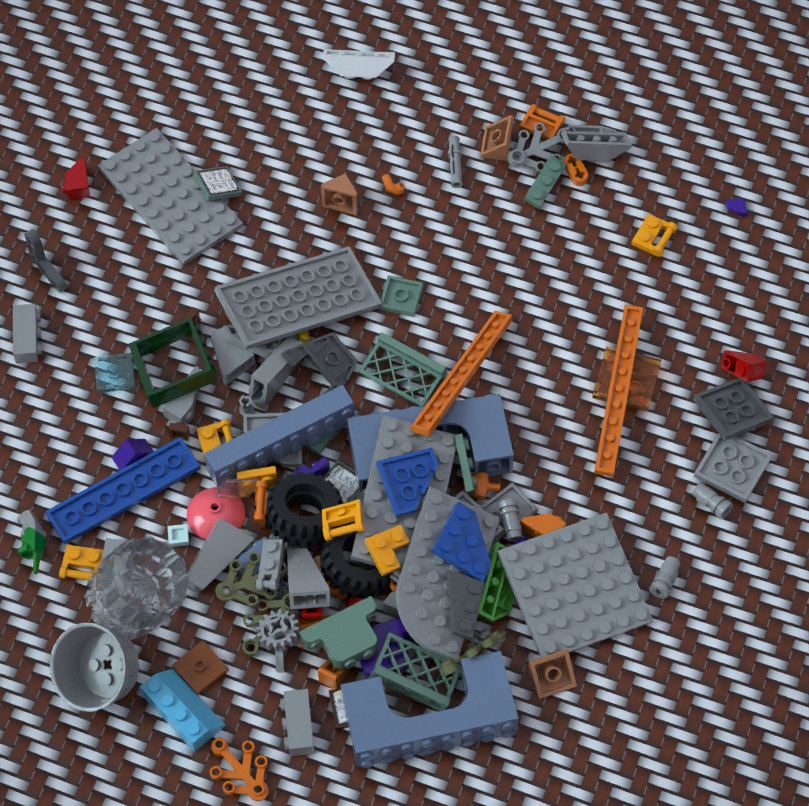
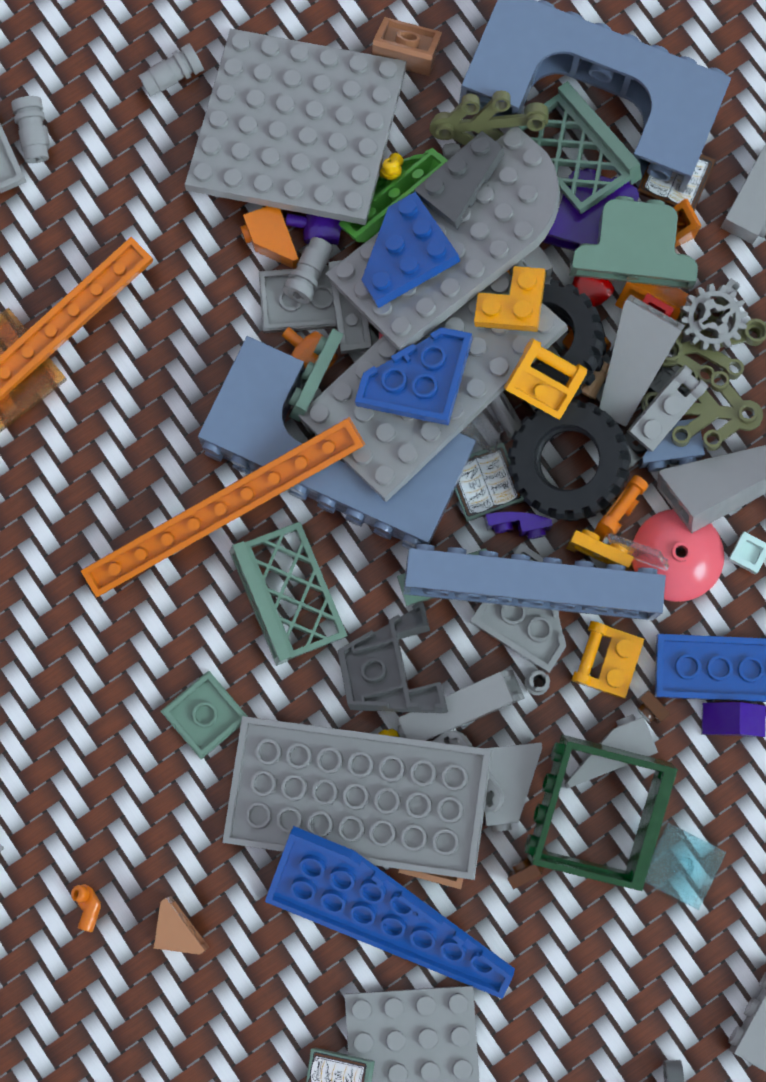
camera: 150 degrees left, 20 degrees up
none -> blue wing [265,826,515,999]
none -> yellow arm [379,153,404,180]

